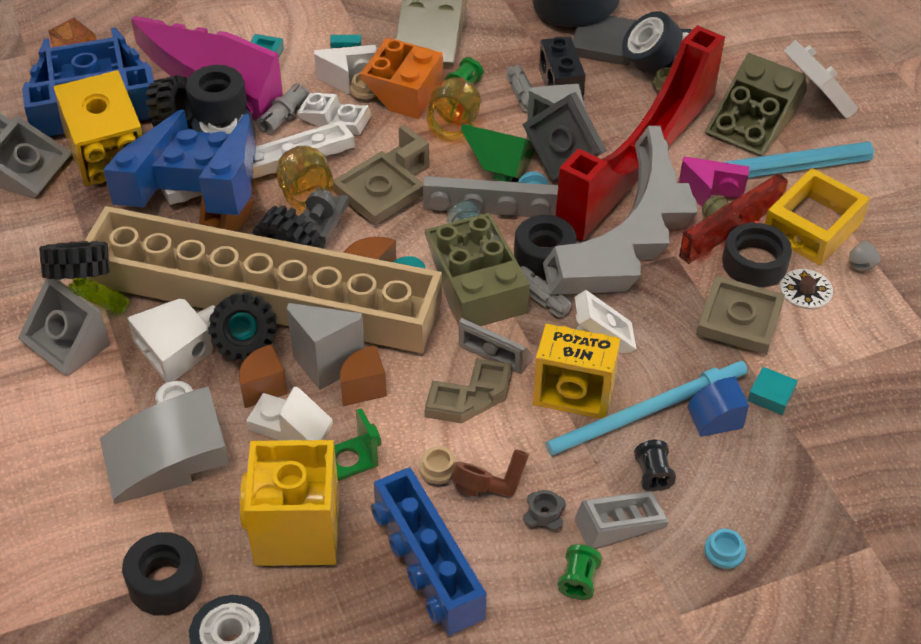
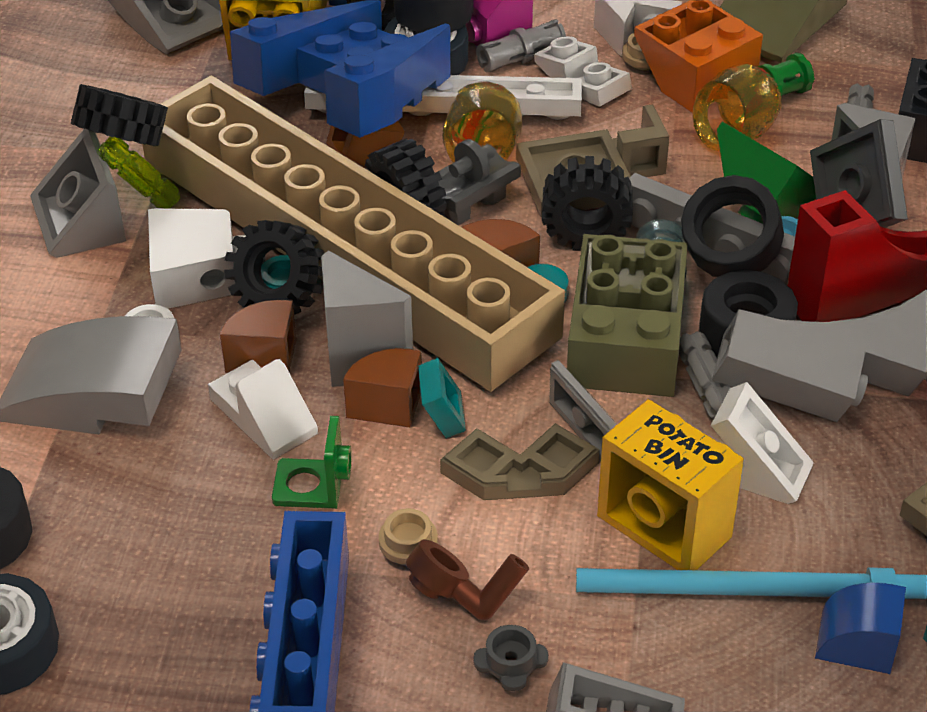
camera: 30 degrees right, 5 degrees down
yellow brick [240,440,339,566] -> none
black bush [634,440,676,492] -> none
none -> teal tile [418,358,466,438]
none -> black tyre [542,156,633,251]
none -> black tyre [681,175,784,277]

